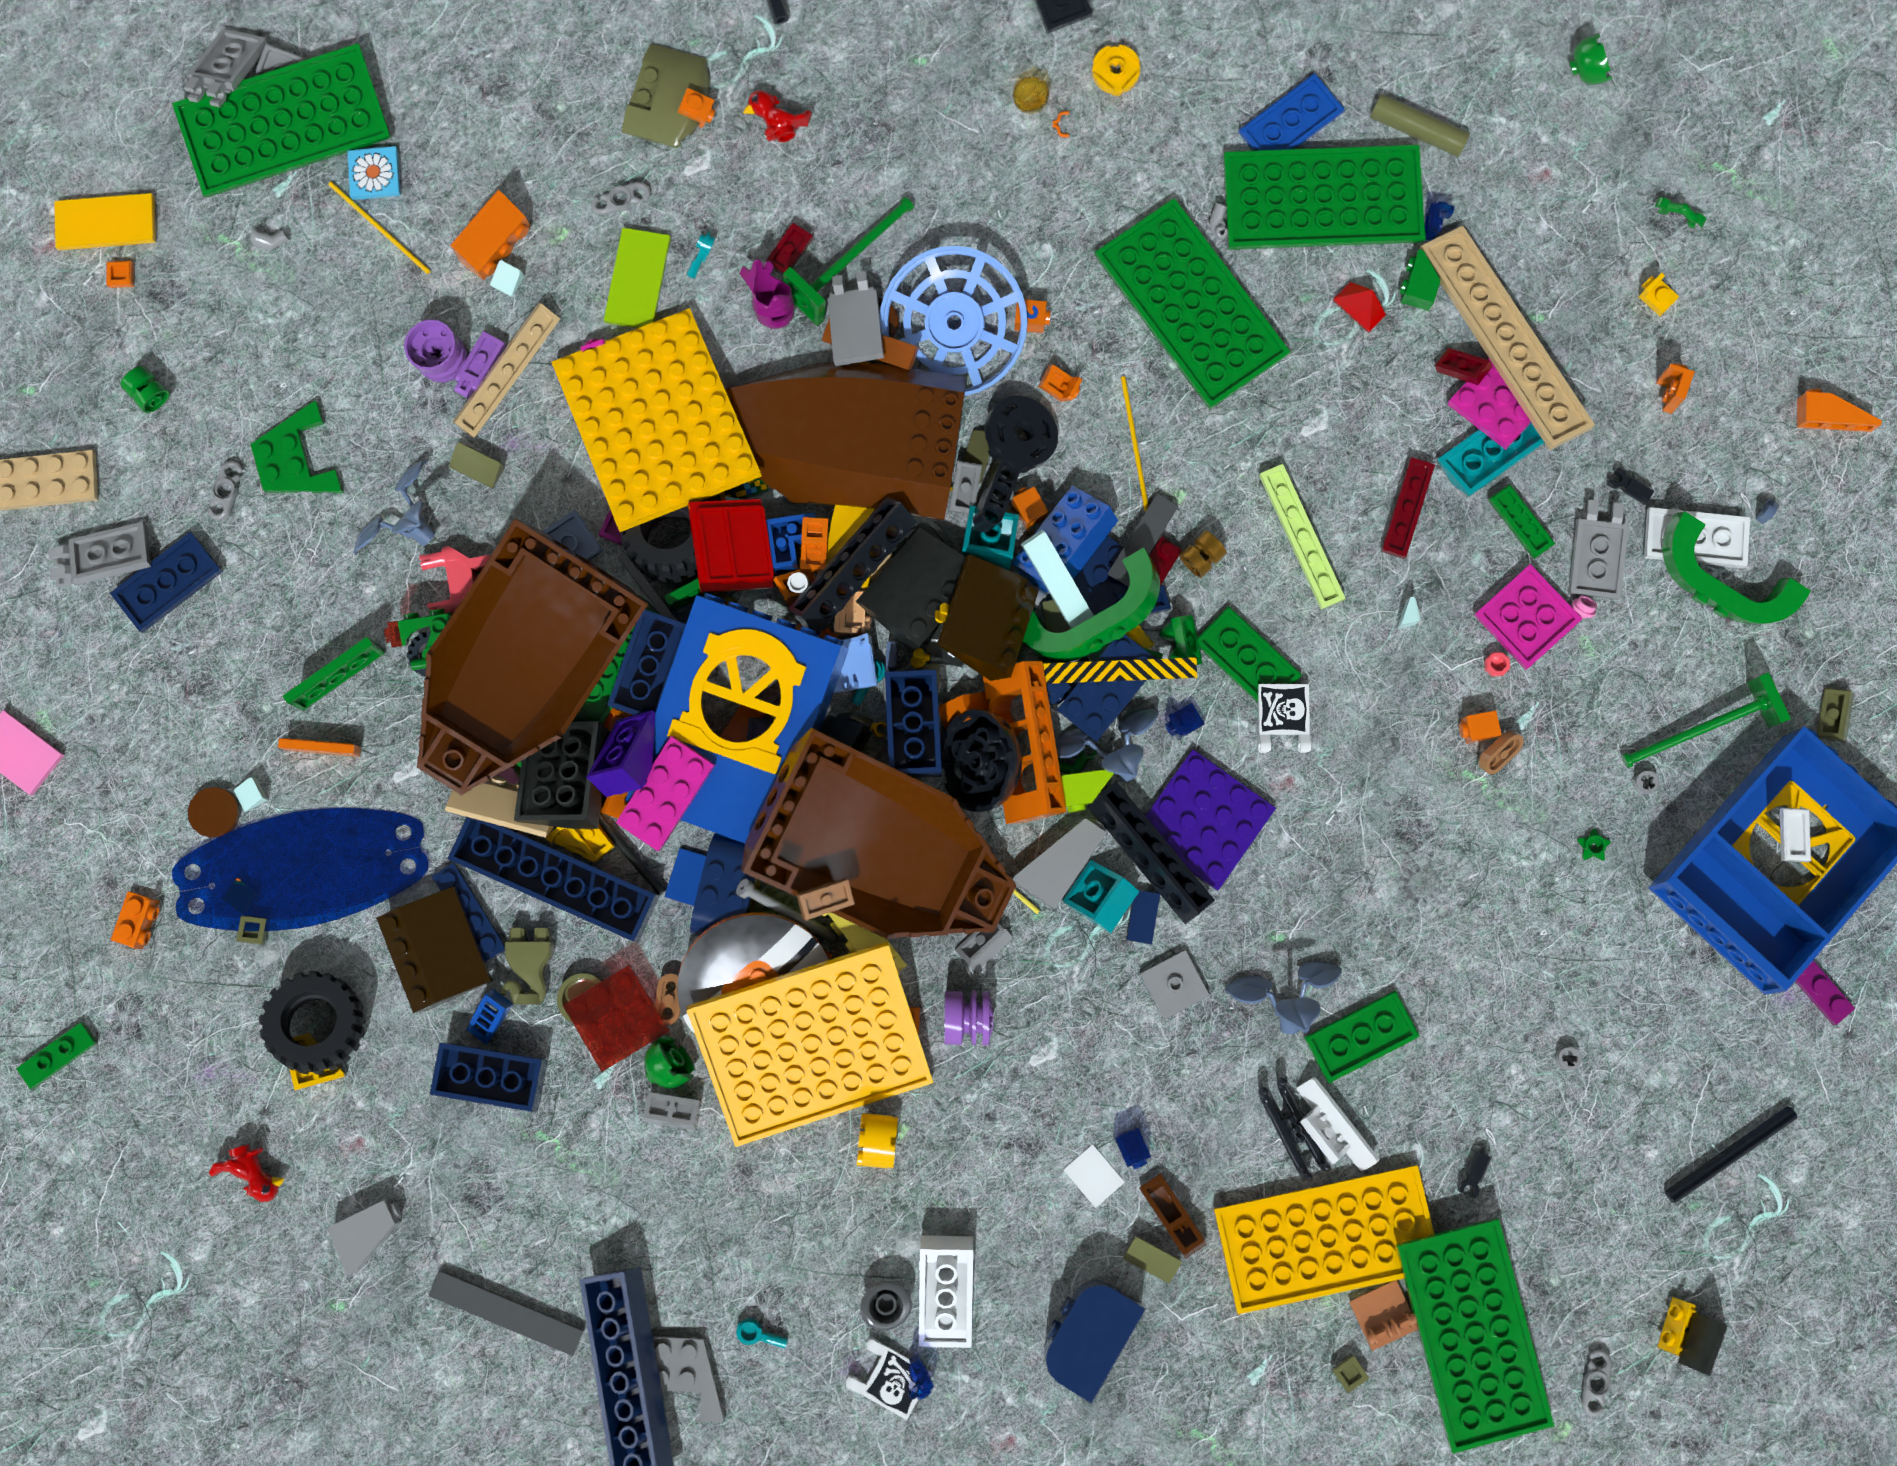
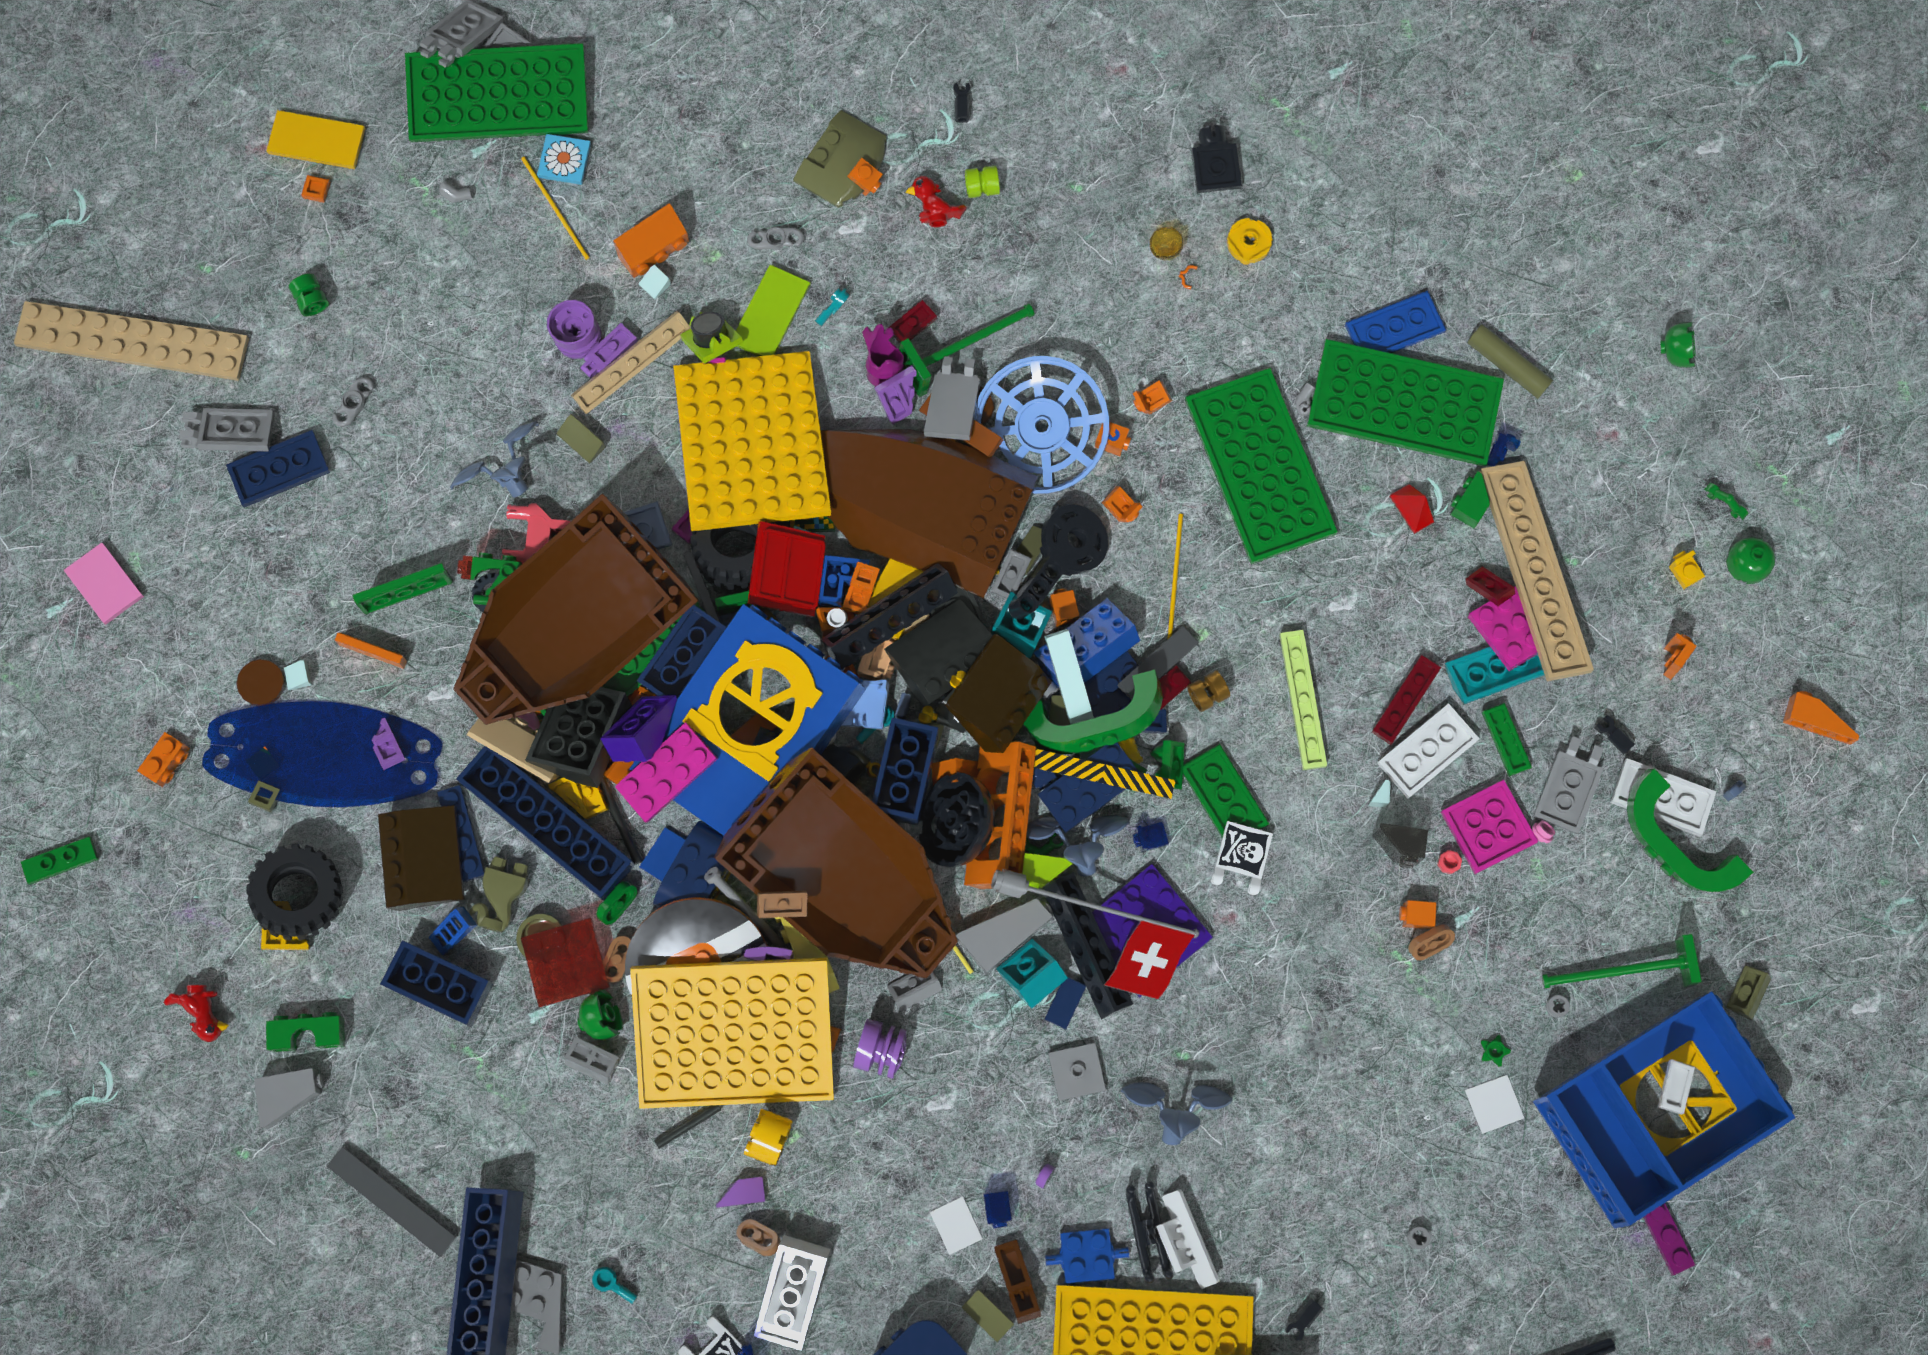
camera: 10 degrees right, 5 degrees down
green wing [250,401,344,494] -> none
dark grey hat [860,1281,912,1331] -> none
green tile [1304,990,1420,1084] -> none
none -> green arch [266,1012,345,1052]
none -> medium lavender slope [372,718,405,770]
none -> green plate [597,881,637,925]
none -> pearl dark grey bar [654,1105,722,1149]
none -> piece [680,312,743,364]
none -> medium lavender slope [716,1177,765,1208]
none -> medium nougat plate [736,1219,781,1256]
none -> medium lavender slope [744,947,794,961]
none -> medium lavender wing [874,366,917,425]
none -> lime wheel [965,166,1000,198]
none -> flag [991,869,1199,999]
none -> medium lavender tile [1035,1164,1056,1189]
none -> blue plate [1045,1229,1129,1284]
none -> orange bracket [1133,380,1173,415]
none -> clear smoke slope [1372,823,1428,868]
none -> white plate [1377,704,1479,799]
none -> white sticker [1465,1075,1524,1134]
none -> green cylinder [1726,537,1776,584]

